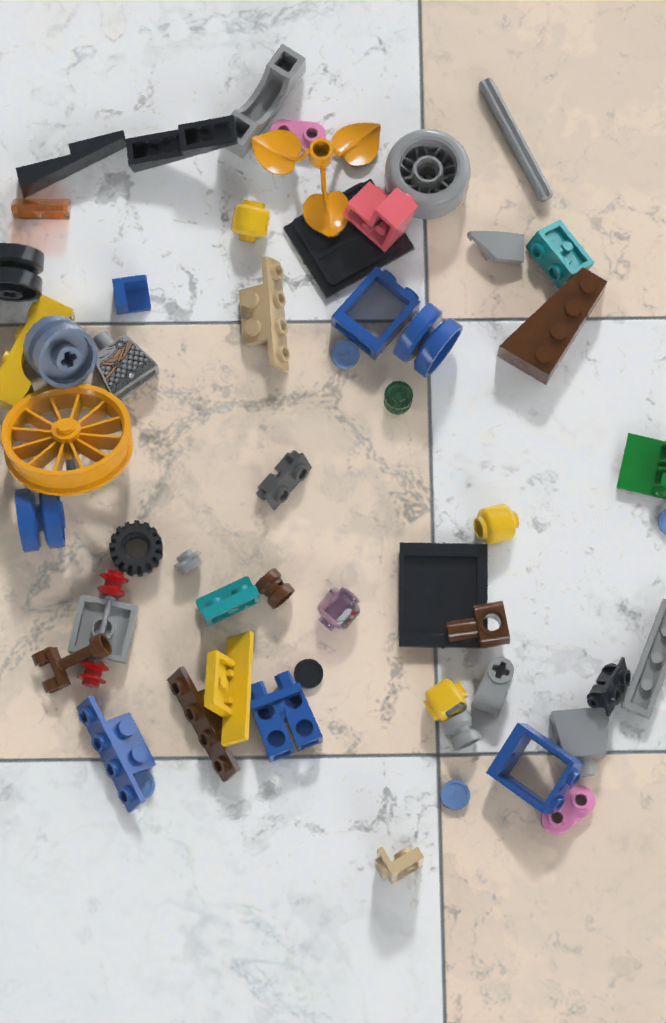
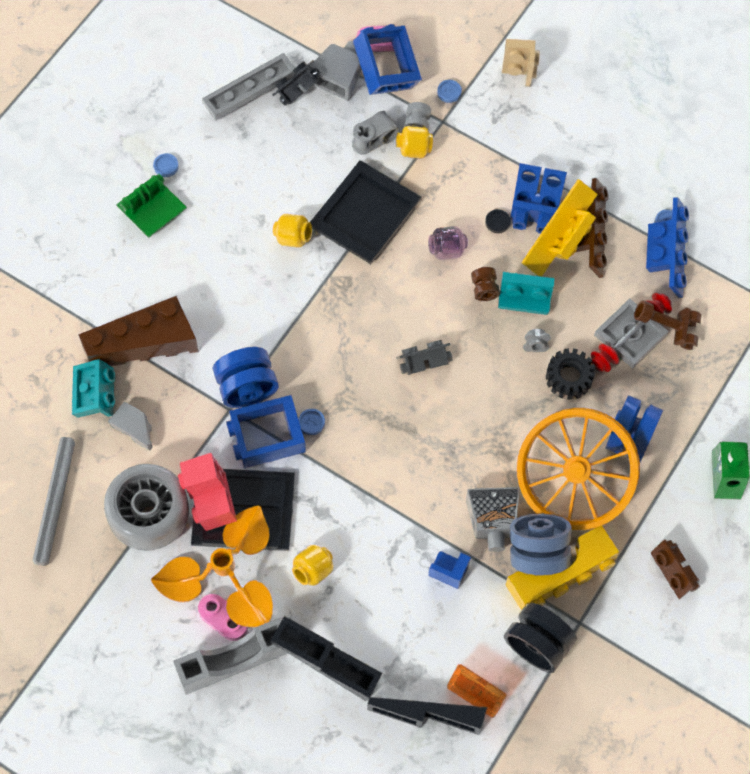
camera: 145 degrees left, 10 degrees down
tan bracket [239,256,290,372] -> none
clear green wheel [383,381,413,415] -> none
reddish brown piece [445,601,510,648] -> none

